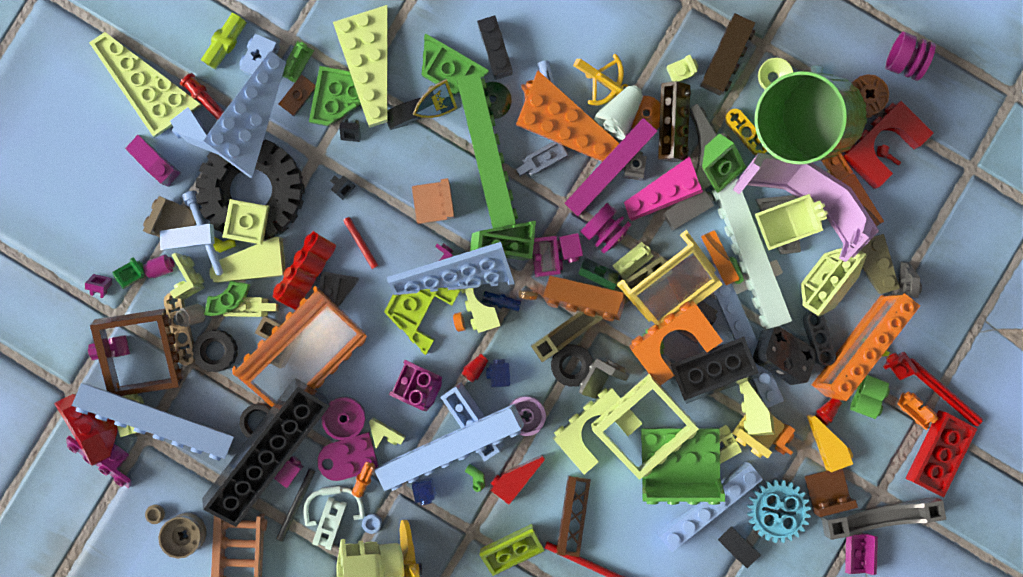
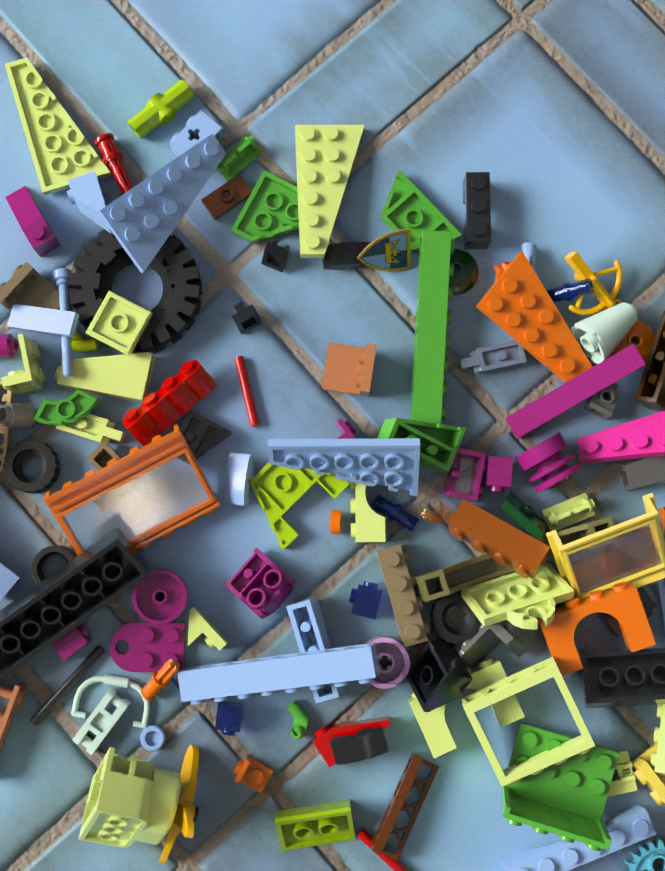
camera: 15 degrees right, 5 degrees down
red cone [462,354,489,383] -> none
none -> light blue slope [224,452,254,506]
none -> orange bracket [233,755,274,793]
none -> black slope [330,727,389,765]
none -> dark tan brick [375,544,430,647]
none -> black slope [406,640,473,712]
none -> yellowish green plate [461,562,574,630]
none -> clear blue pin [546,278,594,303]

